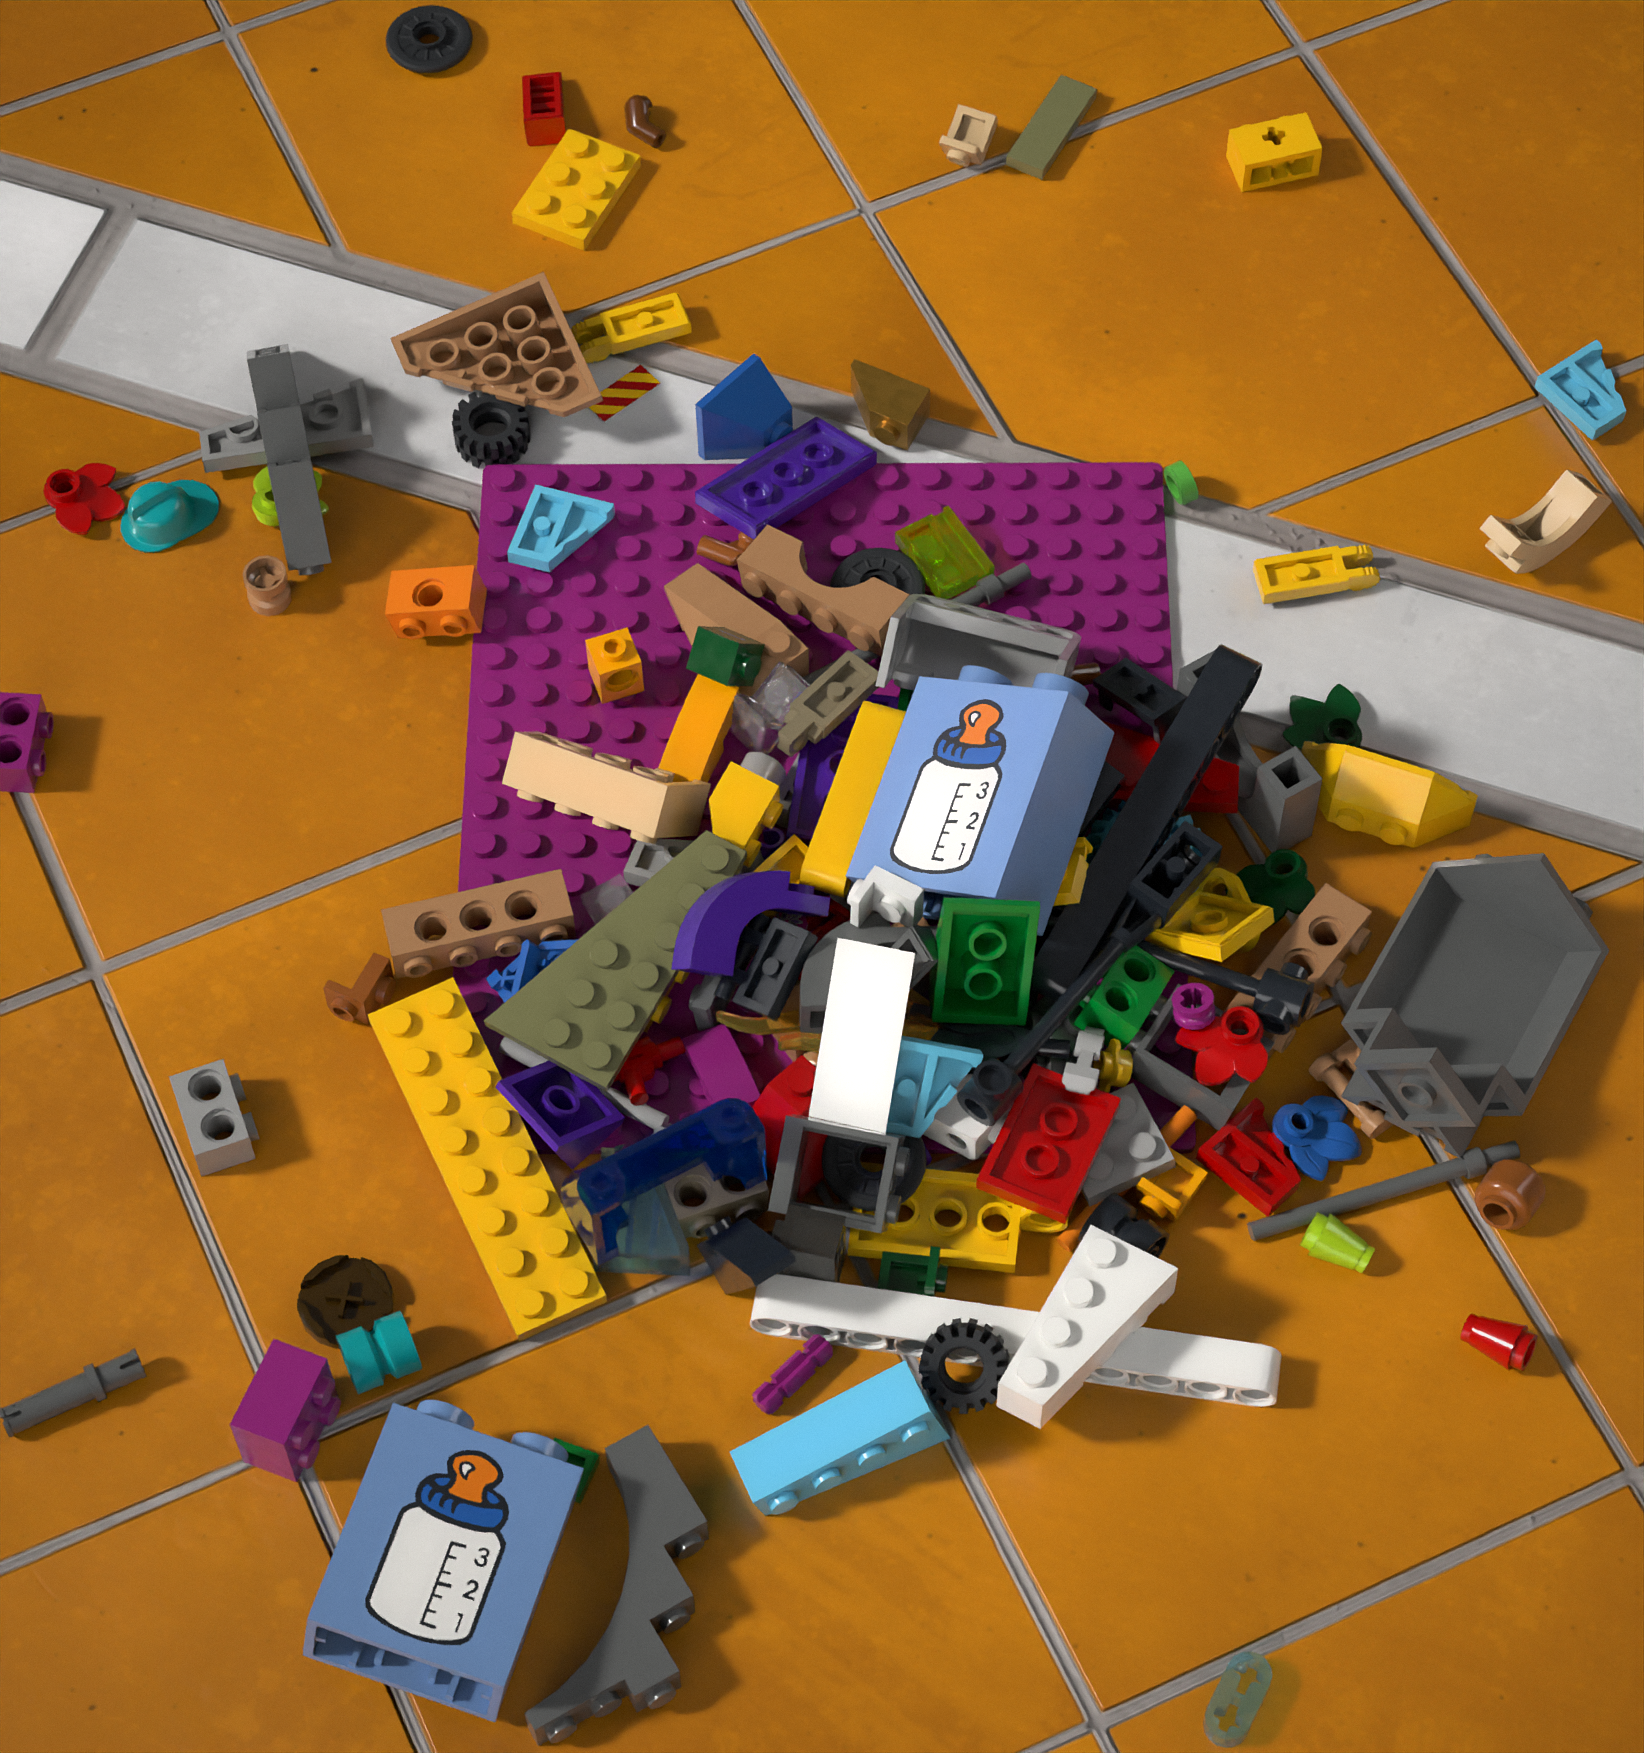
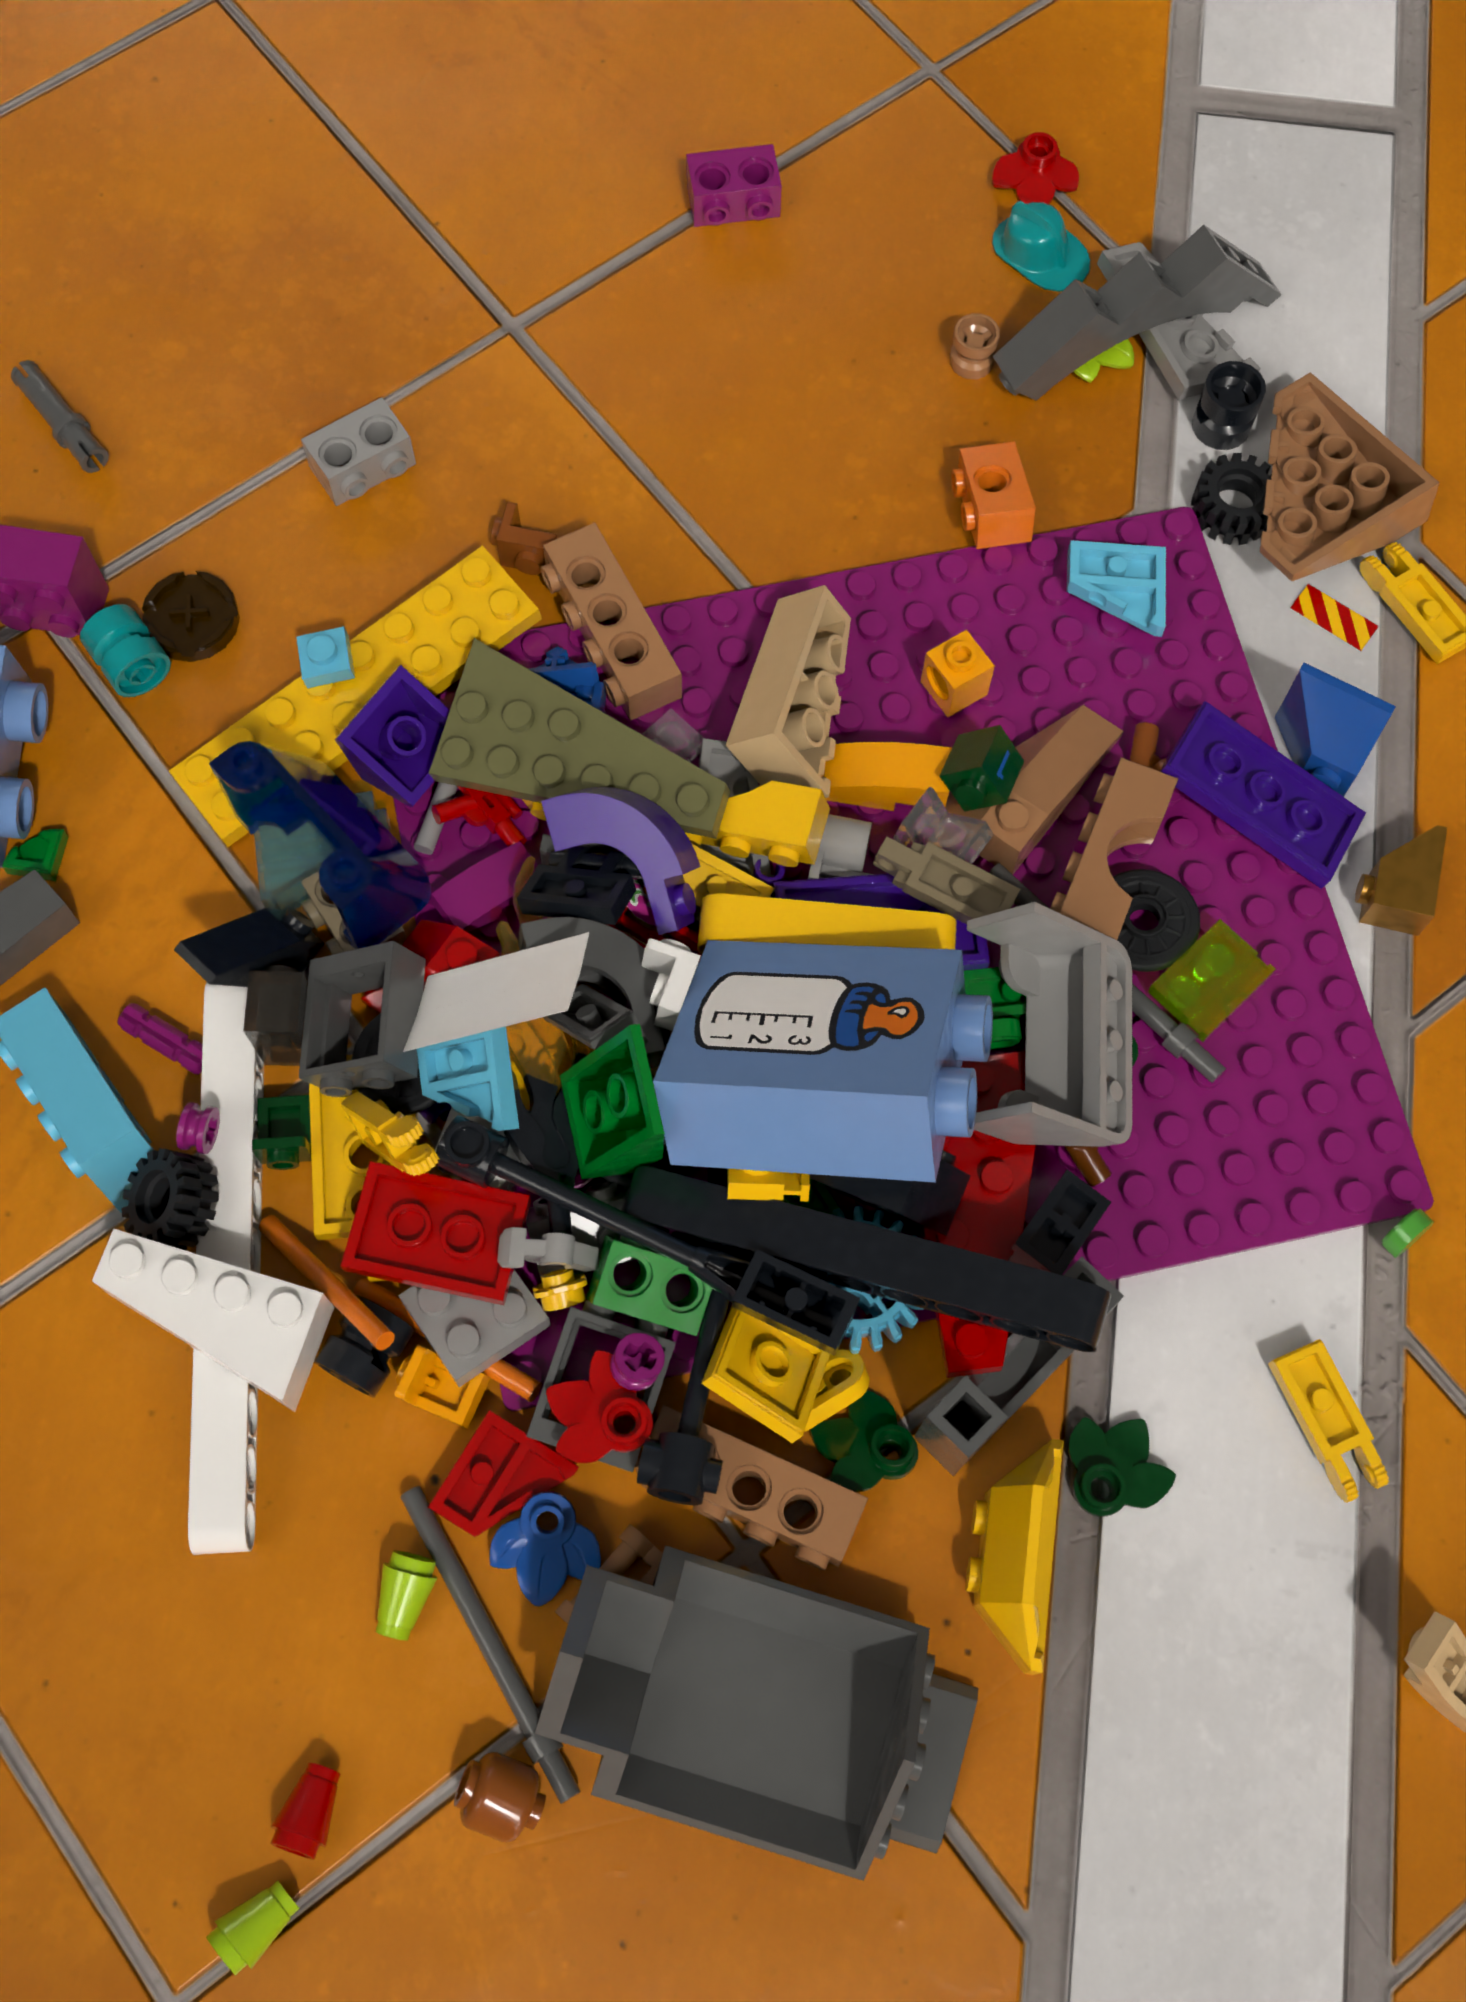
camera: 75 degrees right, 10 degrees up
none -> magenta bush [176,1102,220,1154]
none -> lime cone [206,1880,300,1976]
none -> orange bar [259,1215,395,1350]
none -> medium azure plate [296,626,355,688]
none -> yellow hinge [341,1091,439,1176]
none -> black wheel [1192,361,1266,450]

